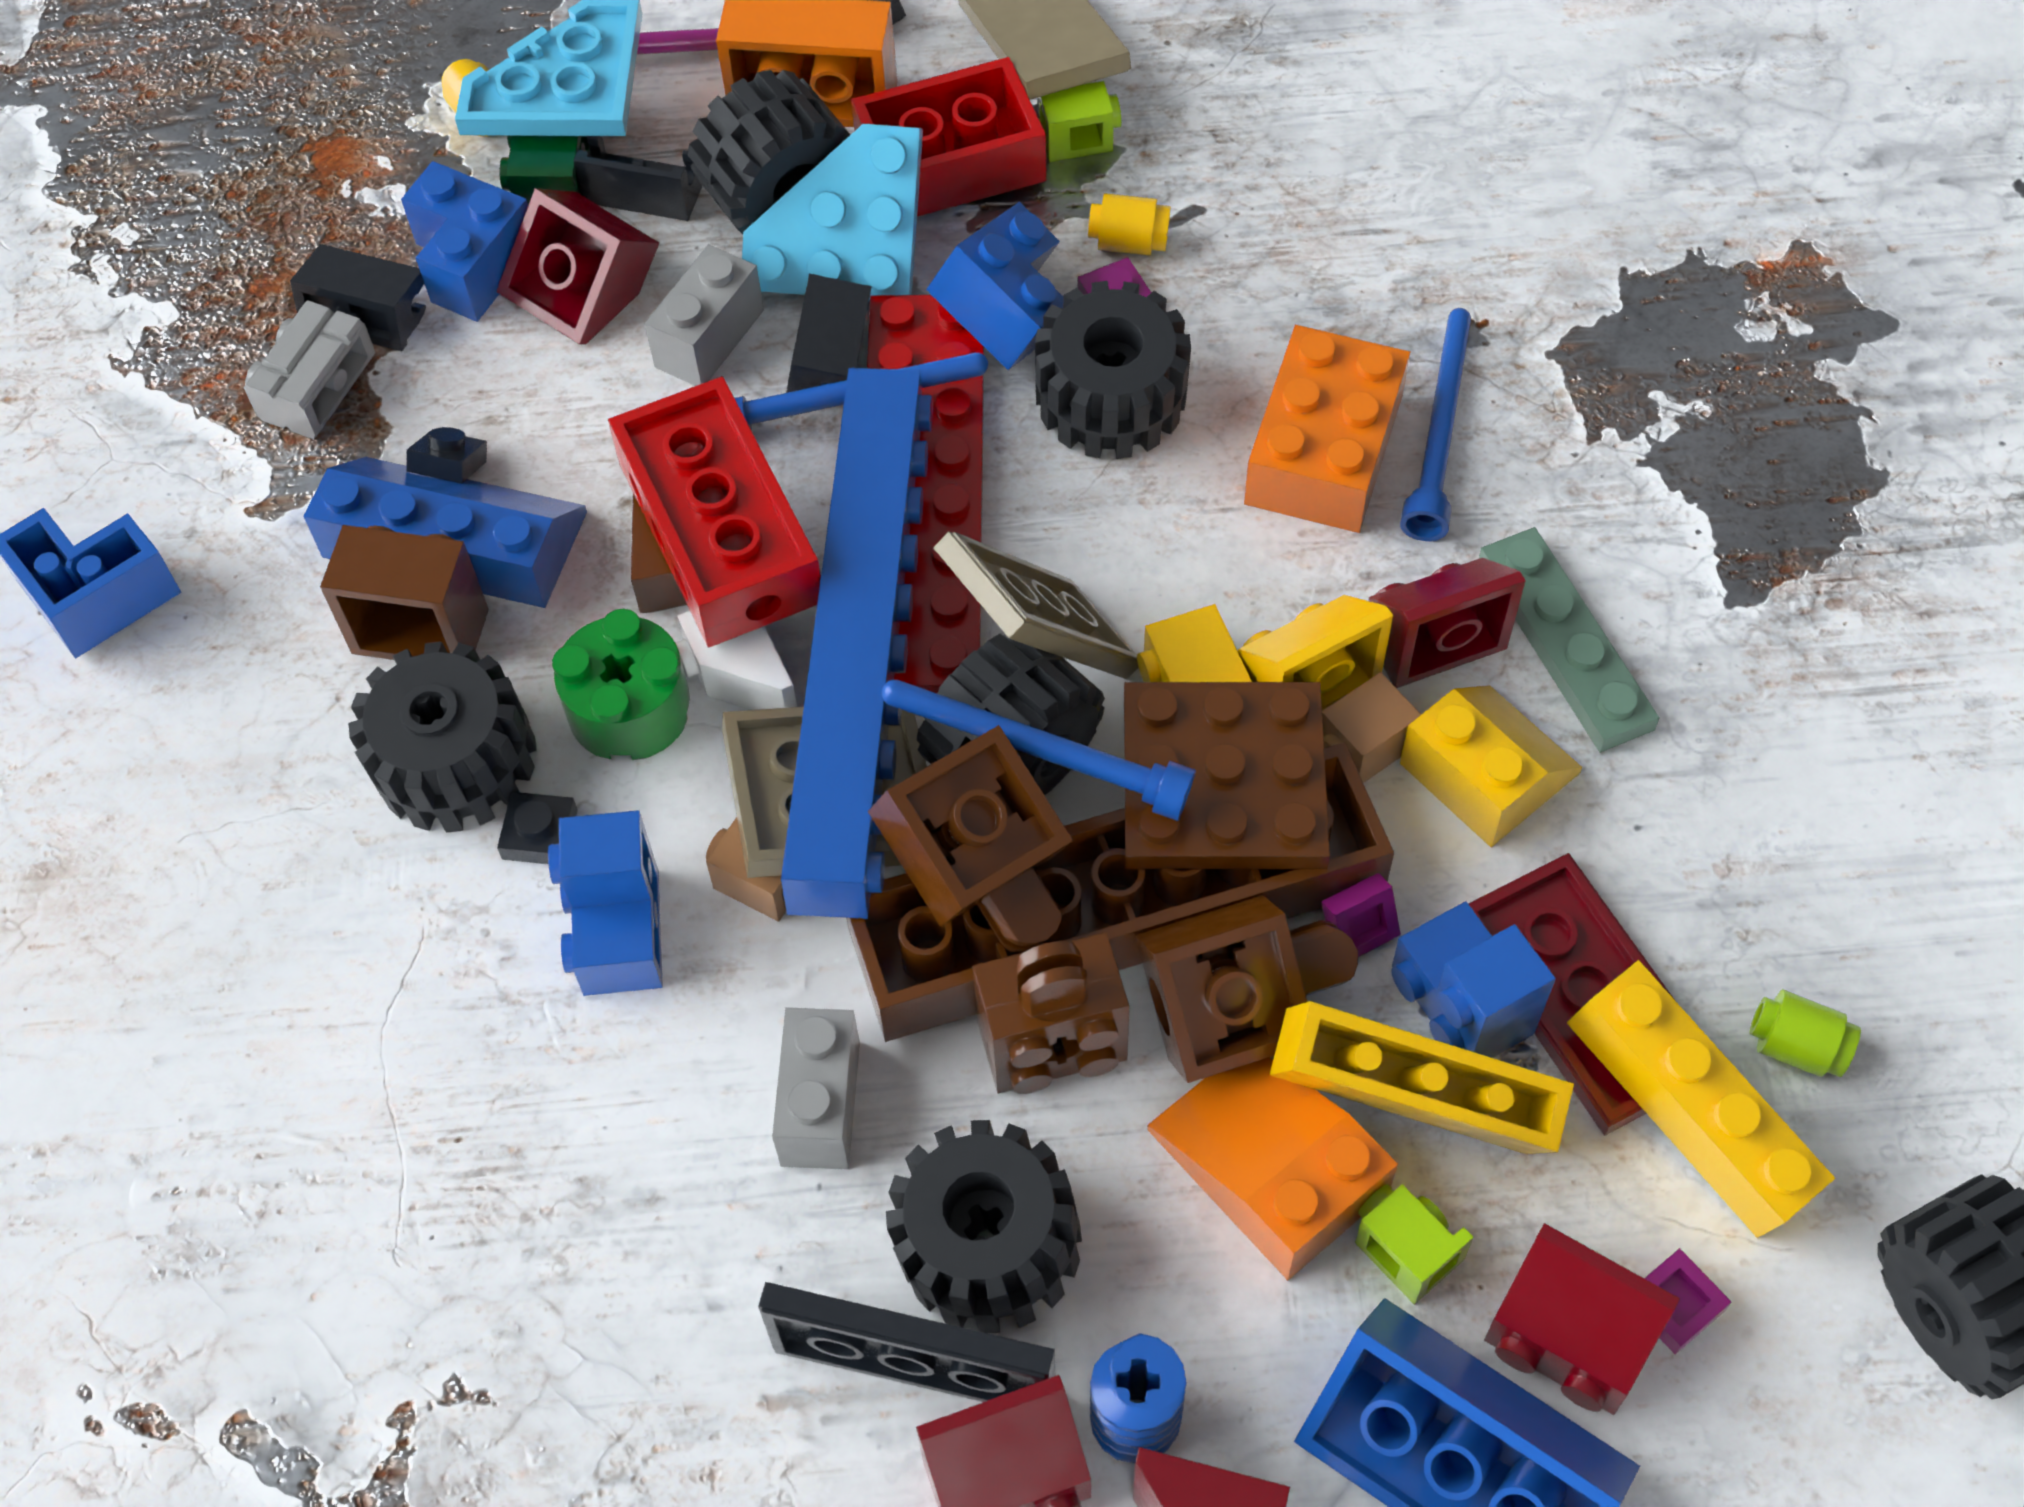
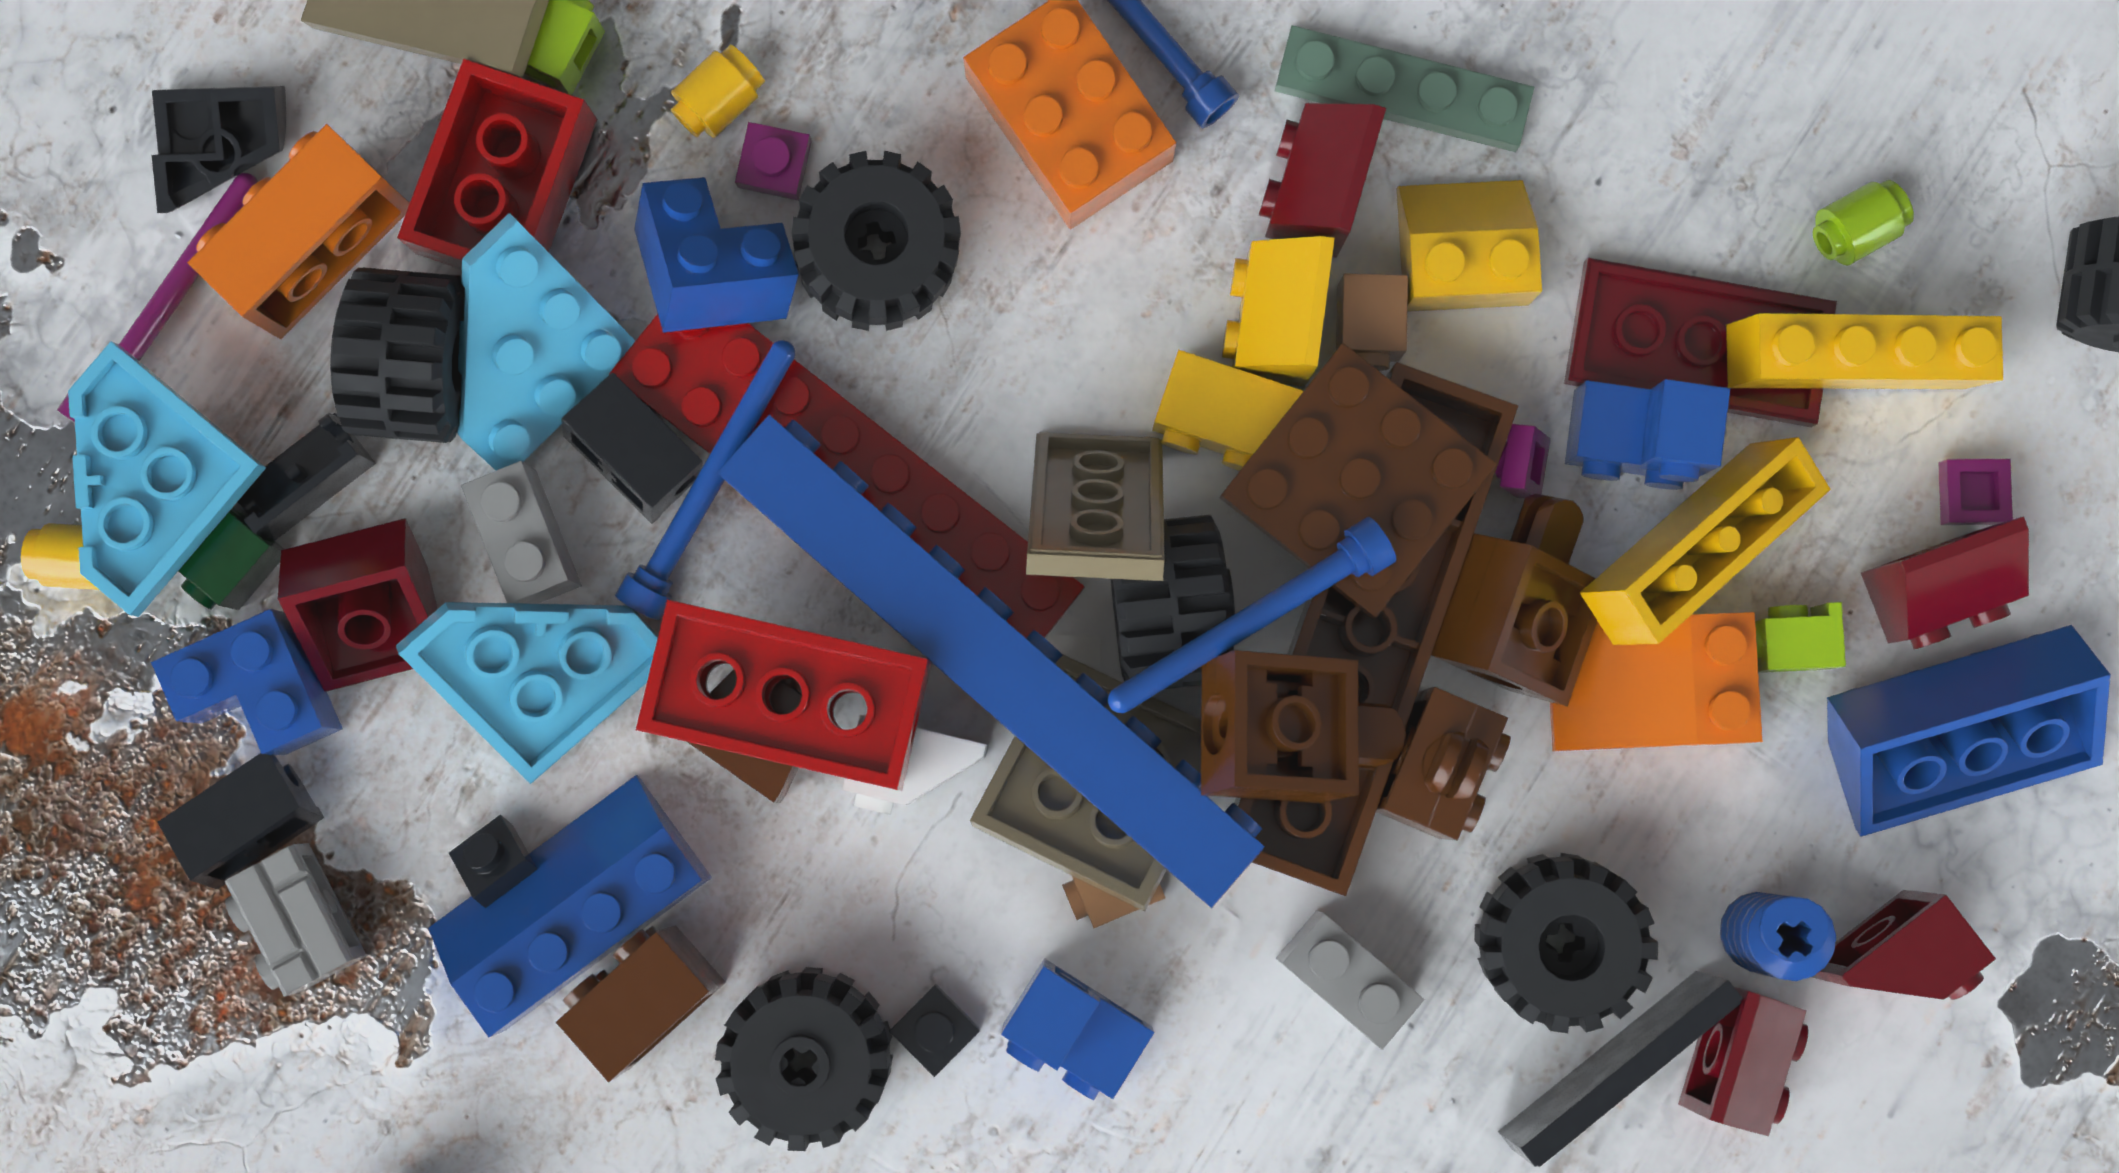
camera: 55 degrees left, 25 degrees up
green brick [552,608,690,760] -> none
none -> medium azure plate [396,602,658,784]

